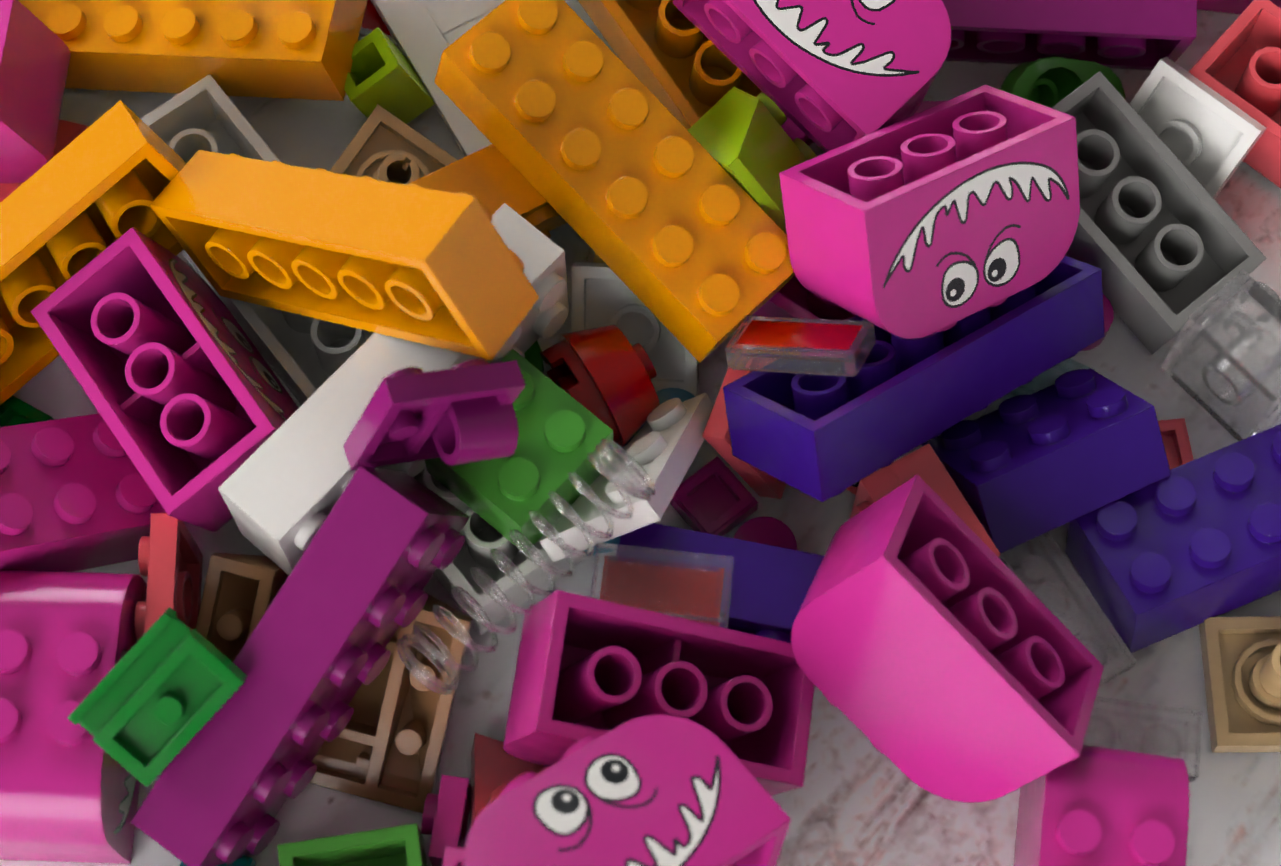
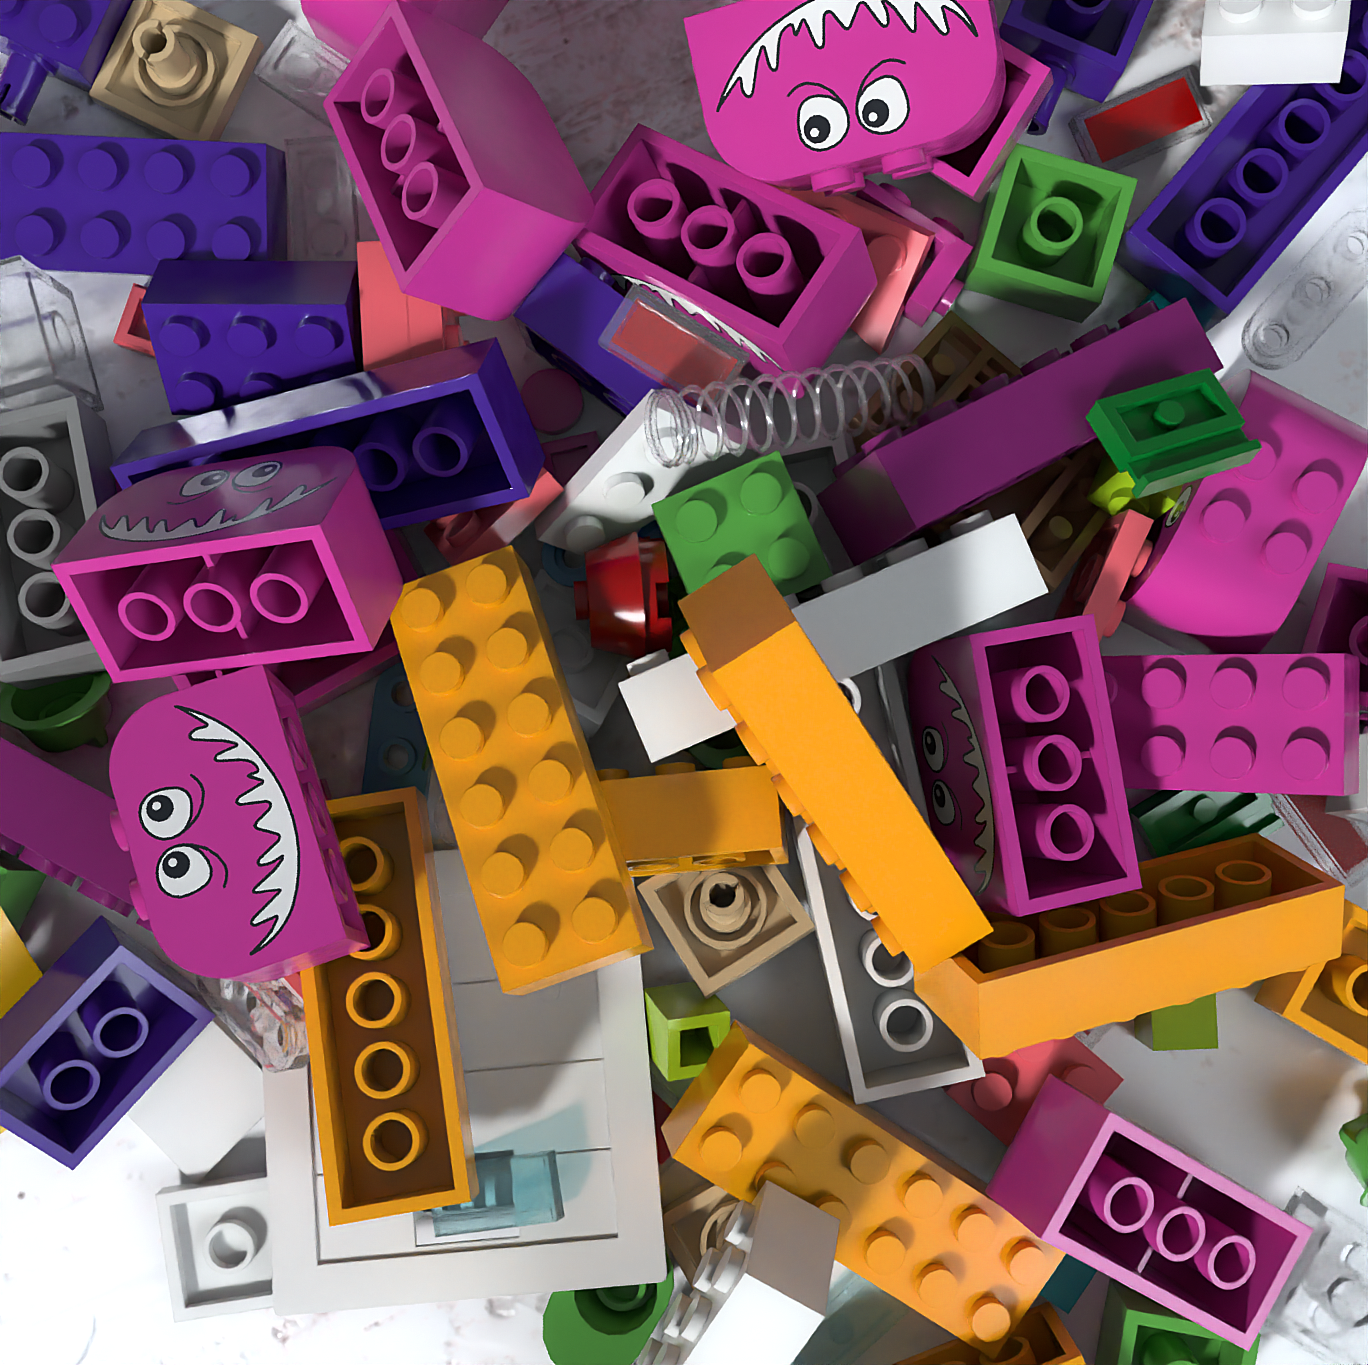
camera: 150 degrees left, 20 degrees up
magenta plate [343,359,526,471] -> none
lime slope [687,87,817,235] -> none
clear tile [725,316,876,377] -> none

